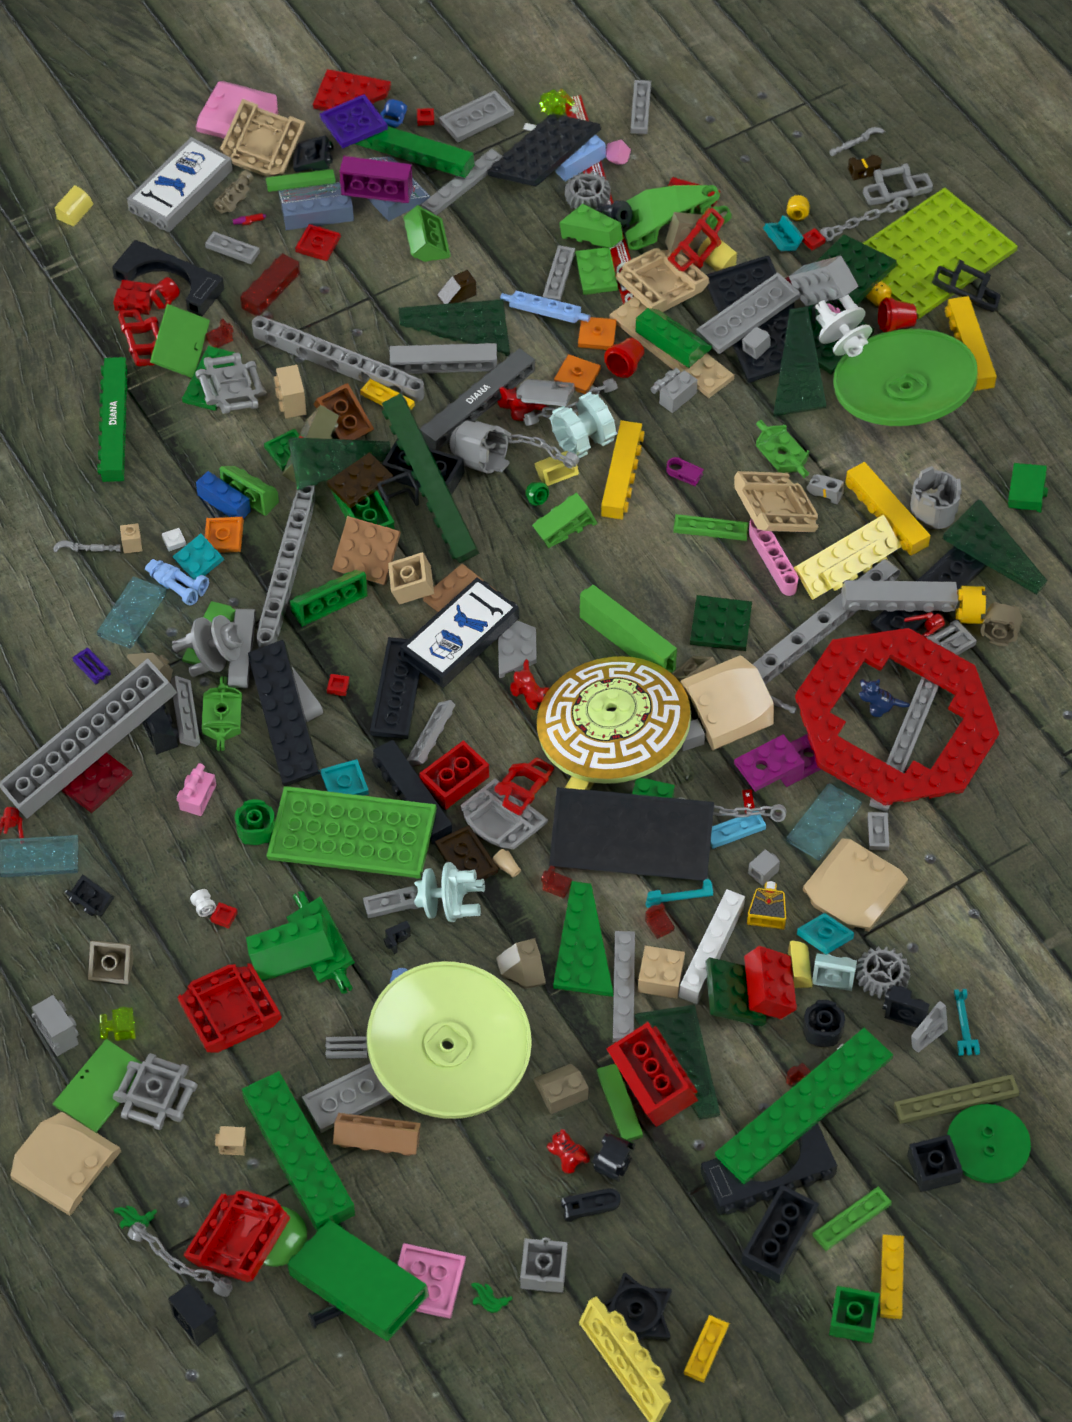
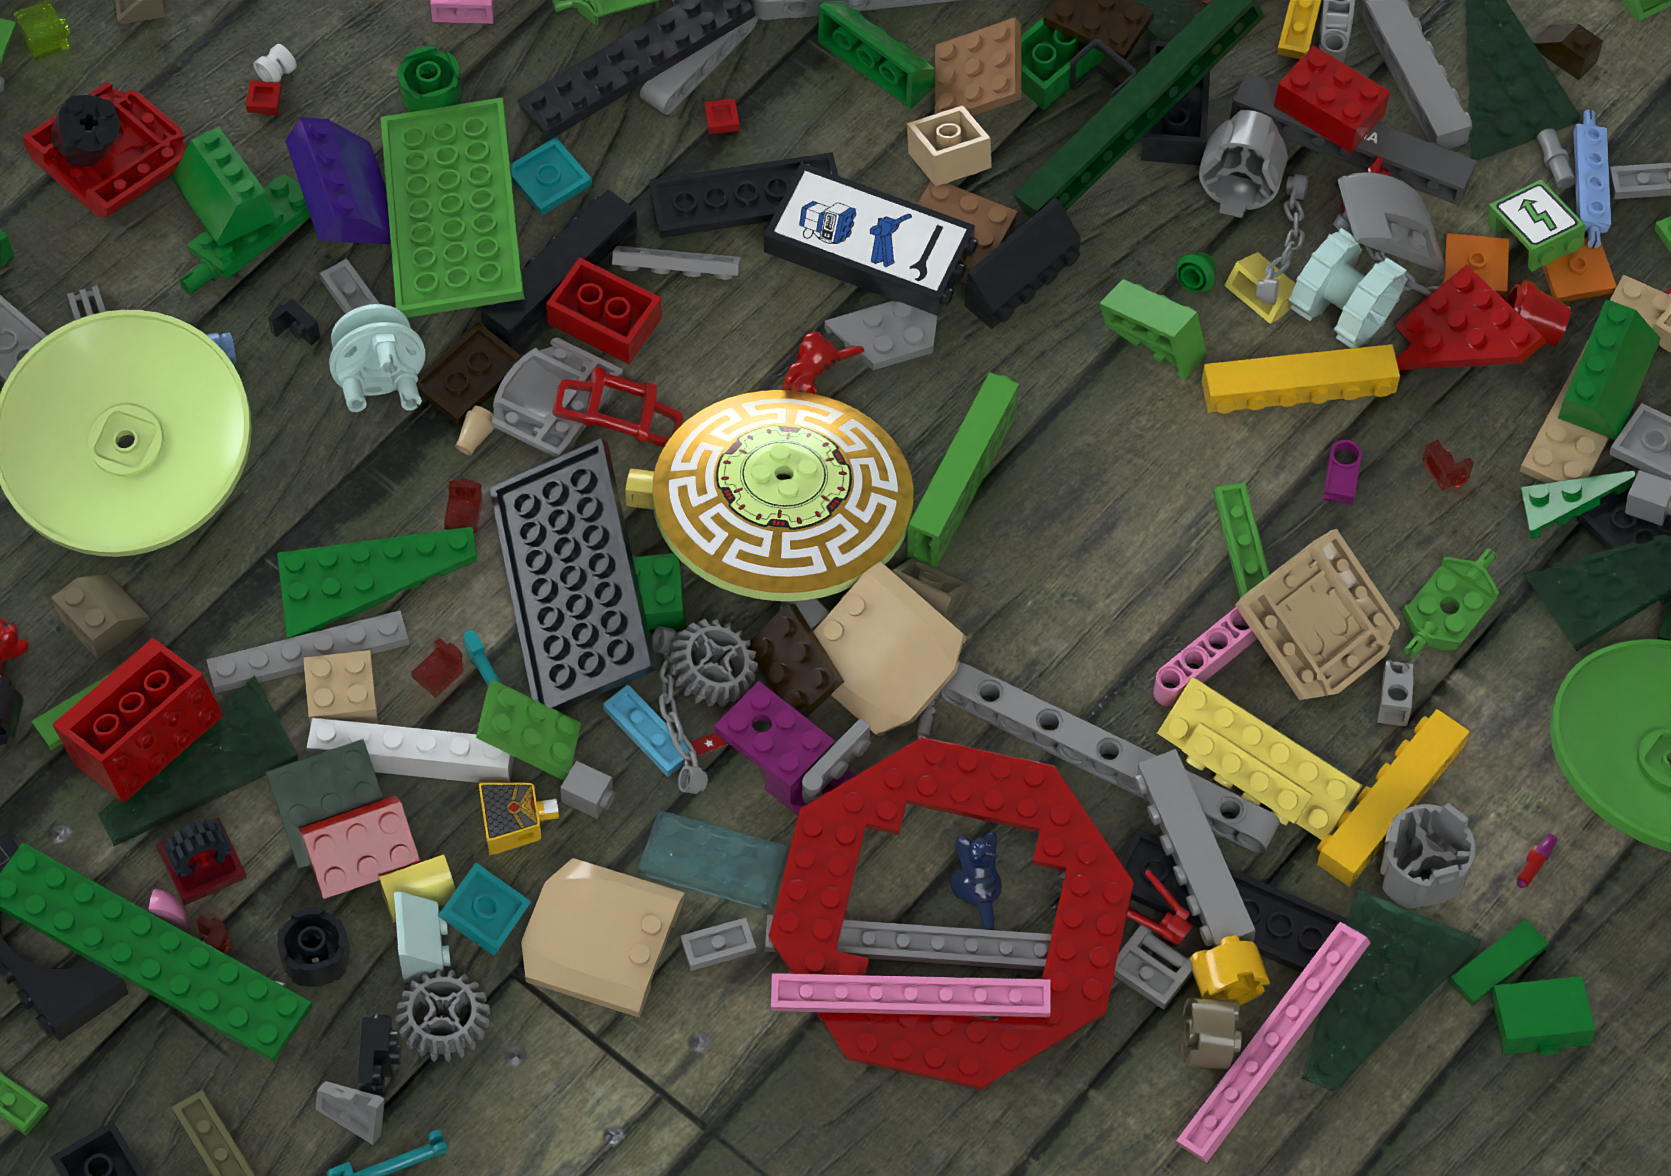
camera: 70 degrees right, 5 degrees up
dark tan slope [496,938,546,989] -> none
light grey brick [651,368,697,413] -> none
dark green plate [690,595,752,651] -> none
none -> black brick [50,94,120,167]
none -> bright pink brick [148,888,189,933]
none -> plate [156,817,247,906]
none -> dark purple slope [285,117,391,244]
none -> bright green plate [476,680,581,780]
none -> light grey gear [668,619,758,707]
none -> dark brown plate [747,603,845,718]
none -> bright pink plate [771,973,1051,1017]
none -> light grey plate [802,718,871,804]
none -> black slope [965,198,1081,329]
none -> bright pink plate [1176,922,1370,1163]
none -> red brick [1274,45,1390,153]
none -> red wing [1394,264,1546,370]
none -> clear red bracket [1422,440,1474,491]
none -> green tile [1449,919,1549,1006]
none -> panel [1488,180,1585,272]
none -> piece [1517,834,1558,888]
none -> wing [1521,470,1636,539]
none -> light grey pin [1537,129,1576,189]

